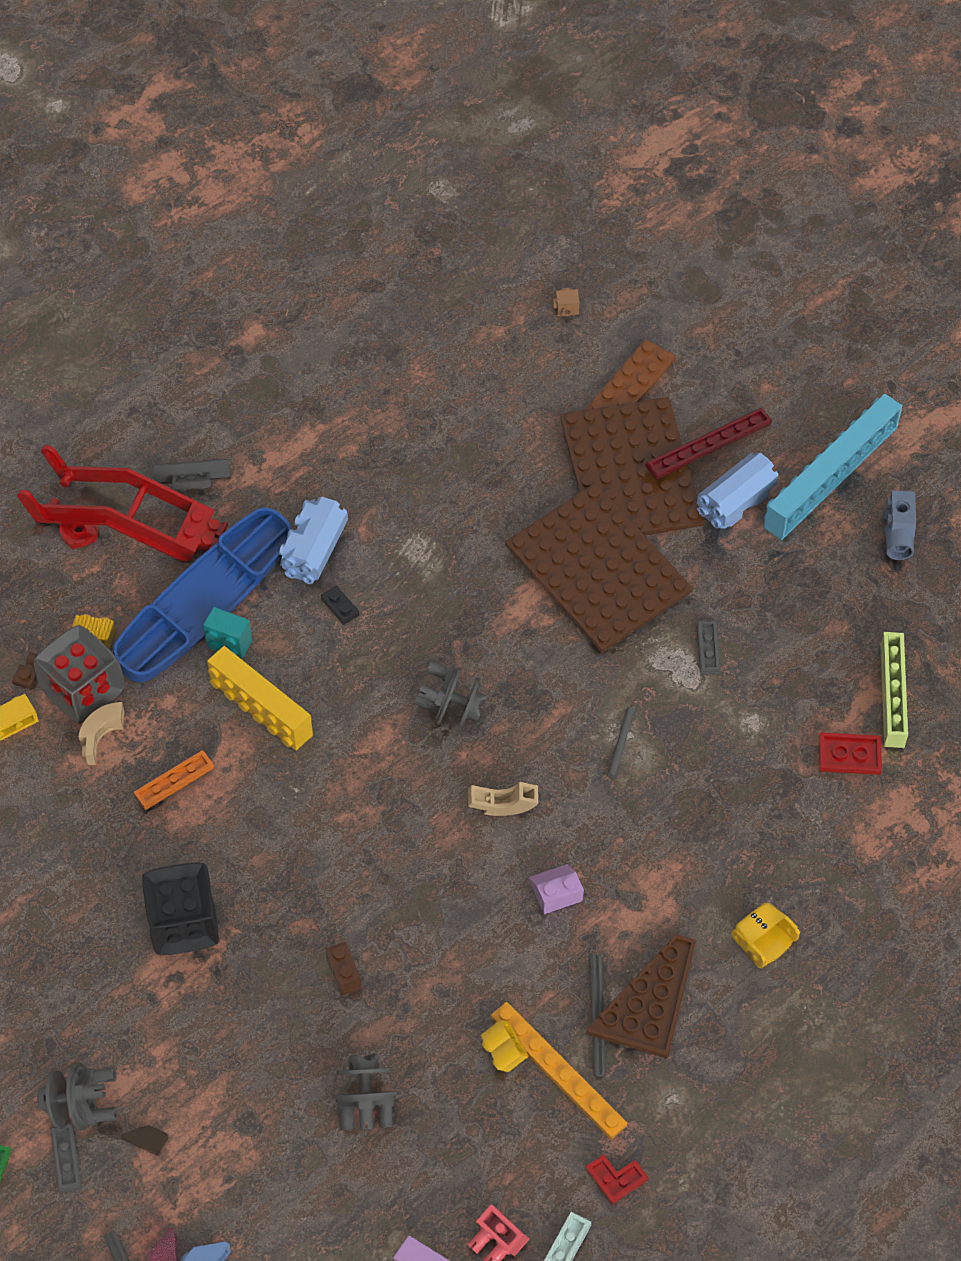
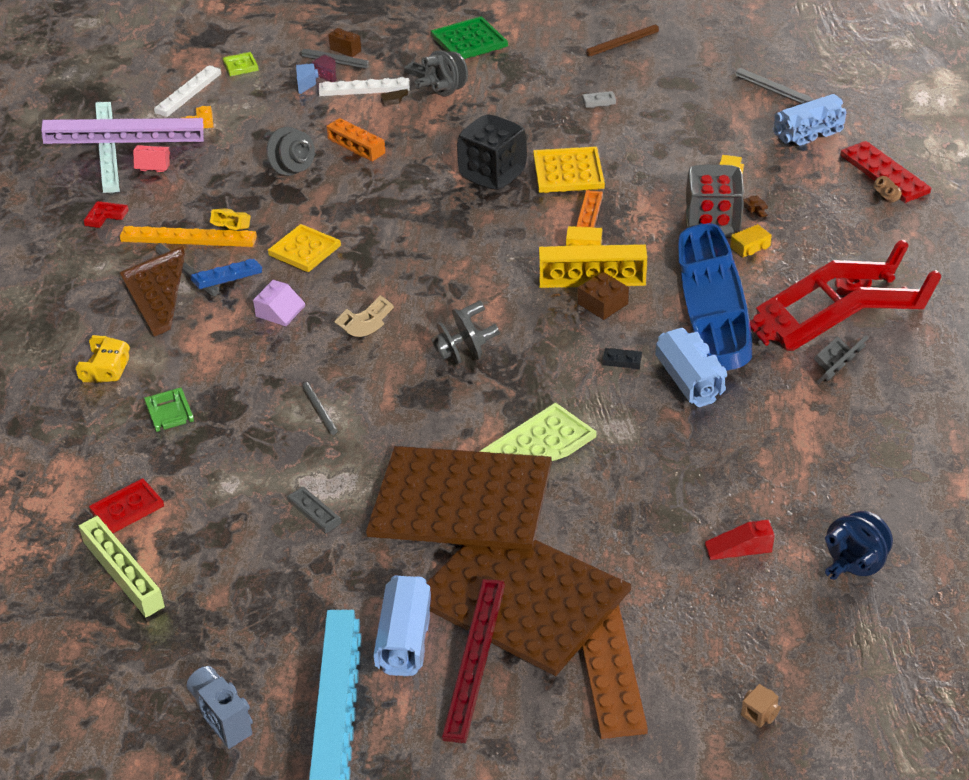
camera: 140 degrees right, 15 degrees down
tan arch [79,702,125,765] -> none
teal brick [203,607,252,659] -> none
reddish brown brick [325,941,361,996] -> none
none -> bright green container [144,388,194,432]
none -> blue plate [191,259,262,289]
none -> yellow plate [268,224,341,272]
none -> white plate [319,77,410,96]
none -> orange brick [326,118,386,161]
none -> yellowish green wing [479,403,596,461]
none -> yellow plate [533,147,605,193]
none -> yellow brick [566,226,602,246]
none -> reddish brown brick [578,272,629,320]
none -> red slope [705,520,775,560]
none -> dark blue piece [825,511,893,580]

